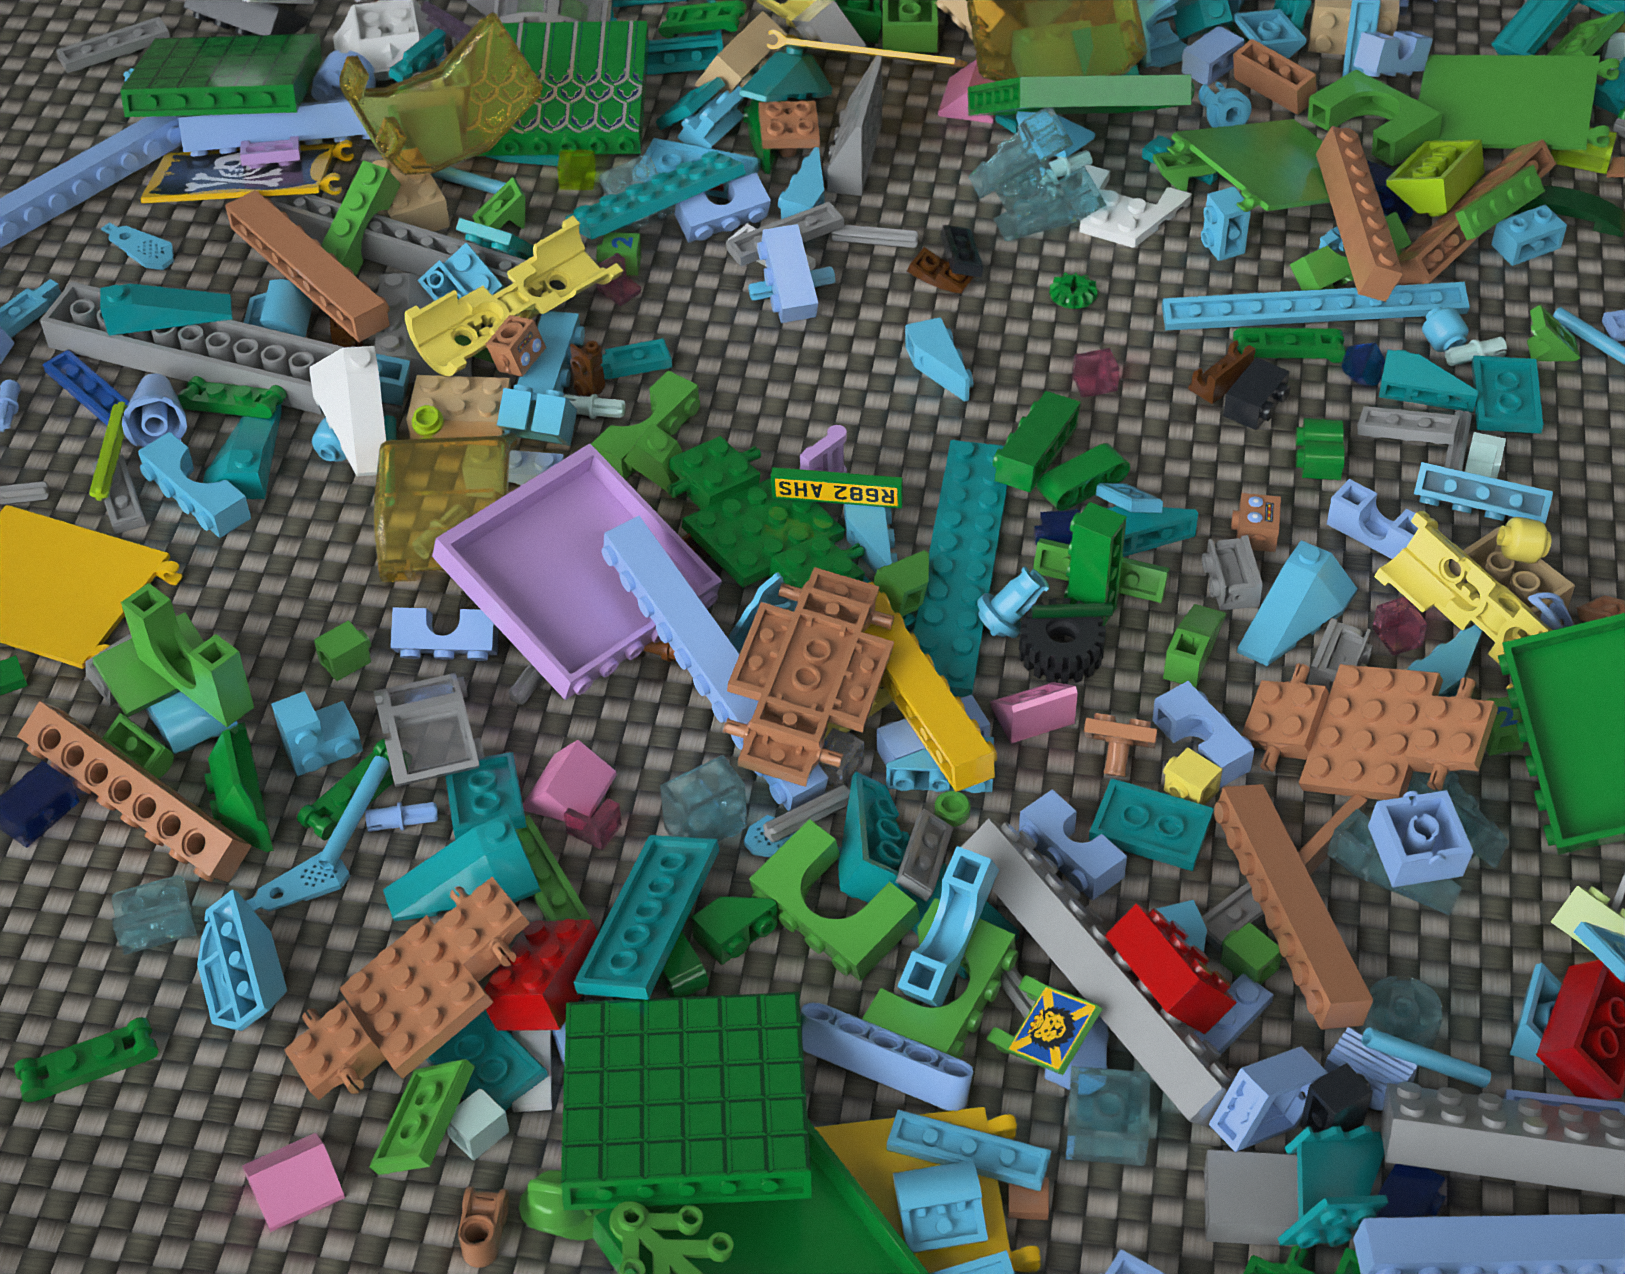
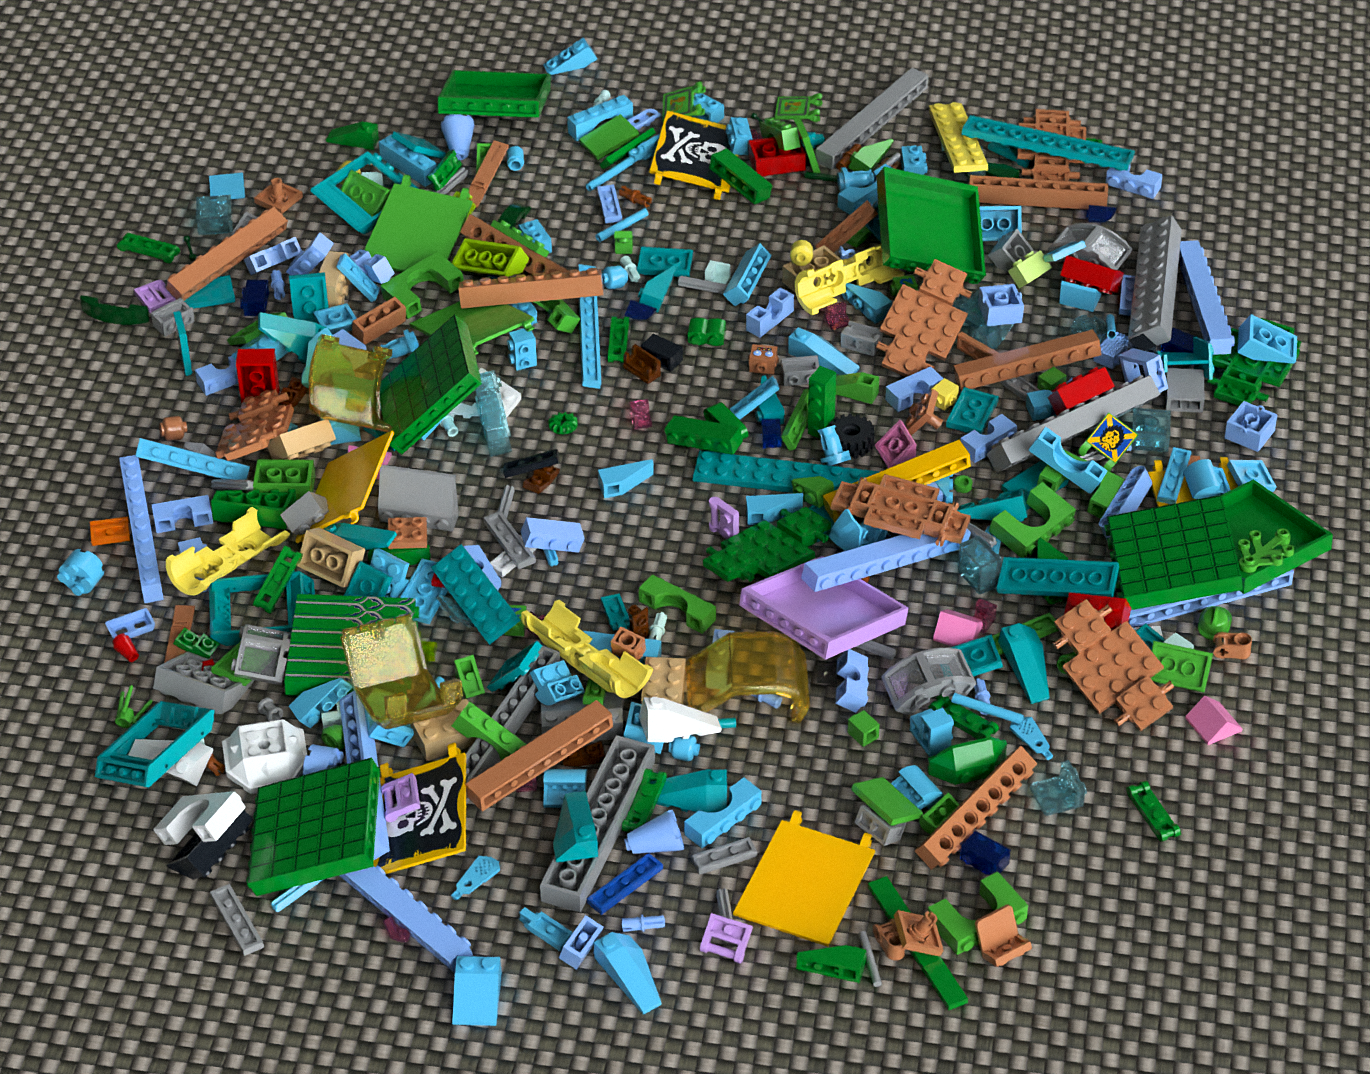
camera: 90 degrees left, 5 degrees down
lime axle [89,401,127,501] -> none
bright green arch [121,583,254,727] -> none
medium azure wedge [197,889,287,1031] -> none
teal hinge [388,28,446,85] -> none
lime plate [412,405,444,437] -> none
clear purple plate [420,0,480,48] -> none
medium azure piece [497,385,577,446] -> none
bright green slope [623,422,683,498] -> none
tile [771,467,903,509] -> none
medium azure slope [778,147,824,220] -> none
light grey tile [895,809,953,901] -> none
dark green piece [1032,603,1113,619] -> none
light grey plate [1358,406,1460,445] -> none

